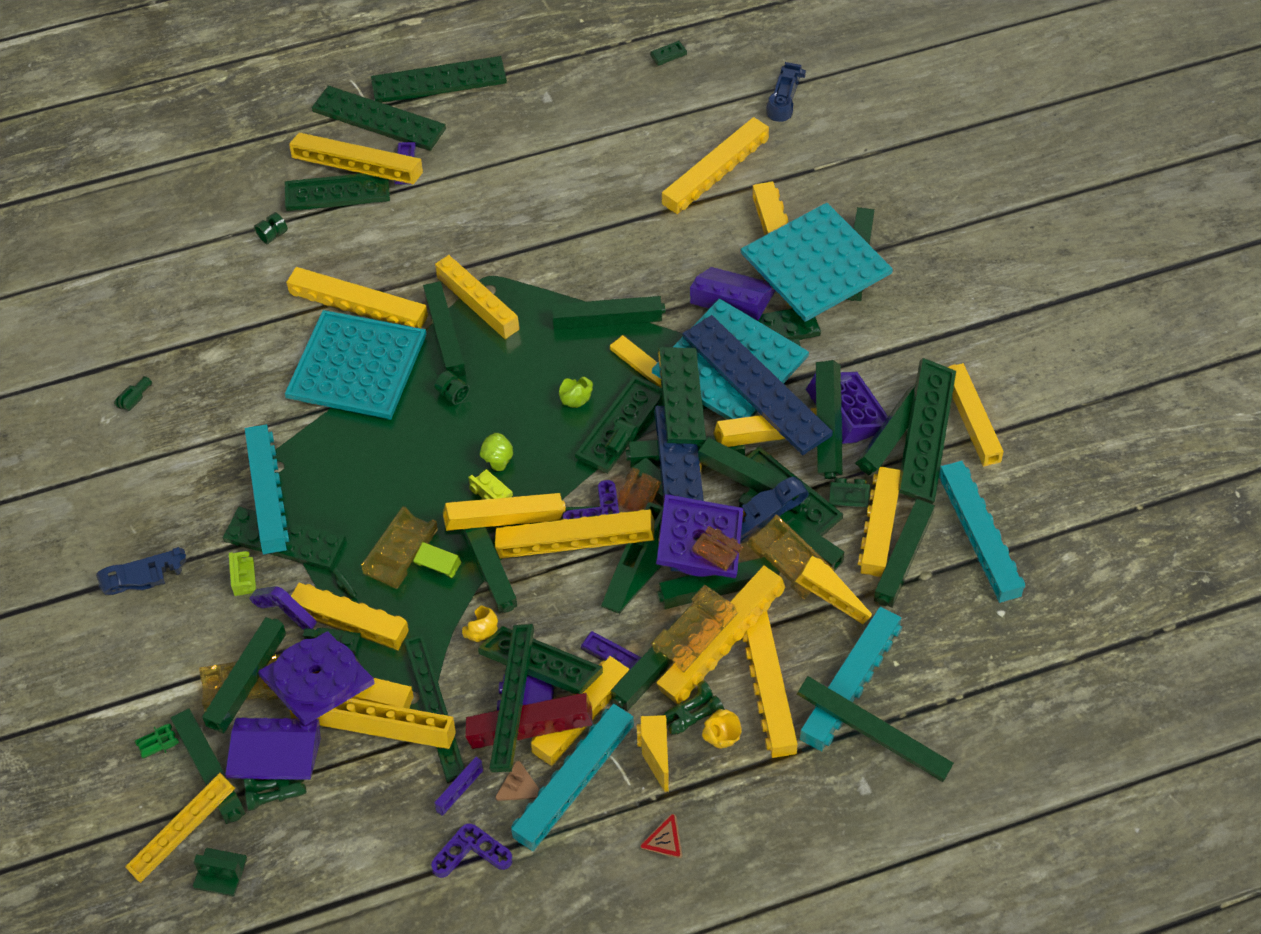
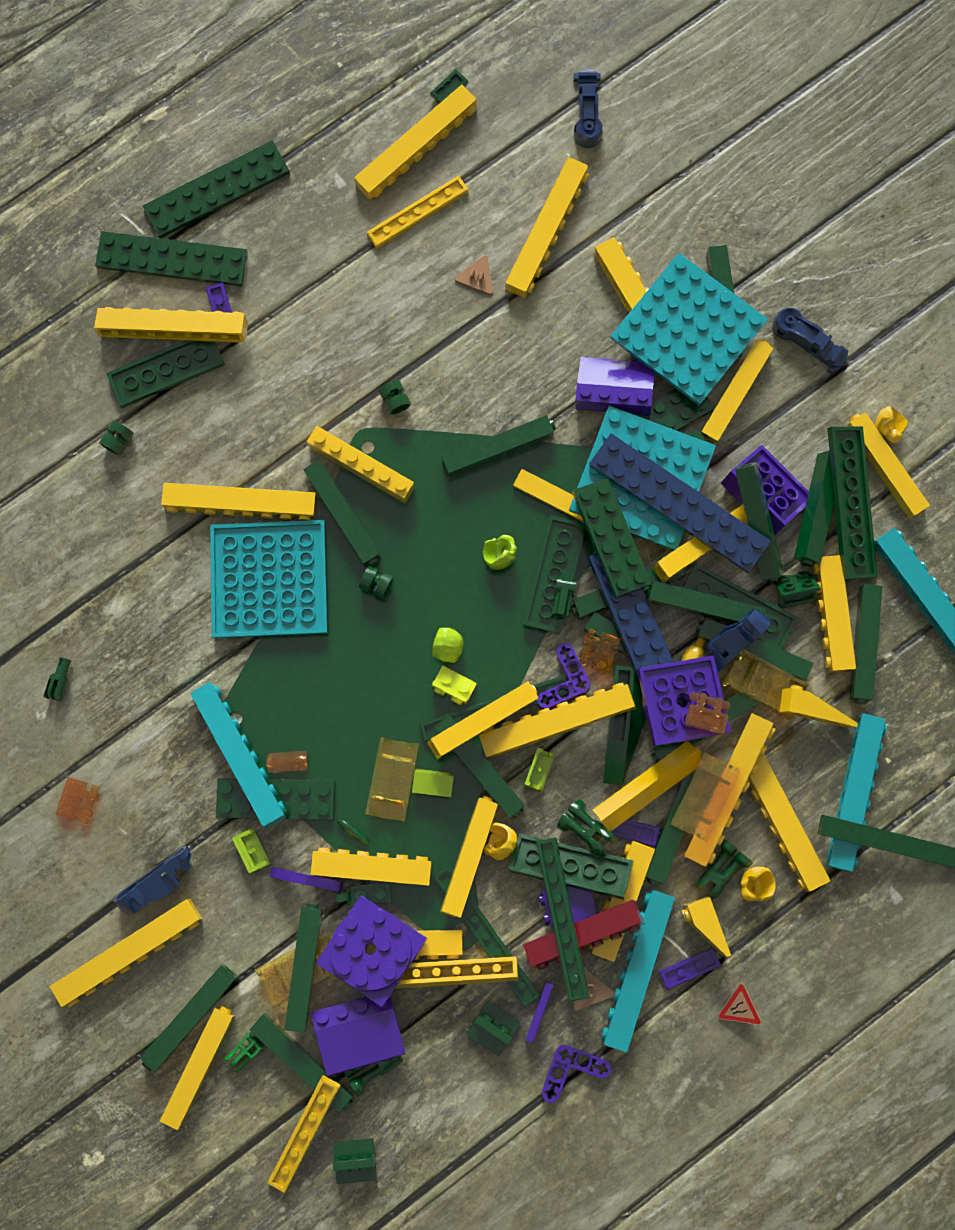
camera: 20 degrees left, 25 degrees up
none -> yellow brick [49,899,203,1008]
none -> clear orange plate [55,777,99,824]
none -> dark green brick [140,964,238,1072]
none -> yellow brick [160,1006,235,1130]
none -> clear orange hinge [267,751,308,773]
none -> yellow brick [354,85,477,200]
none -> yellow tile [366,175,469,249]
none -> dark green wheel [378,380,411,415]
none -> yellow brick [440,796,498,918]
none -> medium nougat piece [455,256,493,295]
none -> dark green bracket [466,1001,520,1056]
none -> lime hinge [524,748,555,792]
none -> dark green piece [557,799,616,855]
none -> yellow brick [593,742,704,832]
none -> dark purple tile [658,947,721,990]
none -> yellow brick [701,339,773,445]
none -> dark blue piece [772,307,848,374]
none -> yellow hair [875,406,909,443]

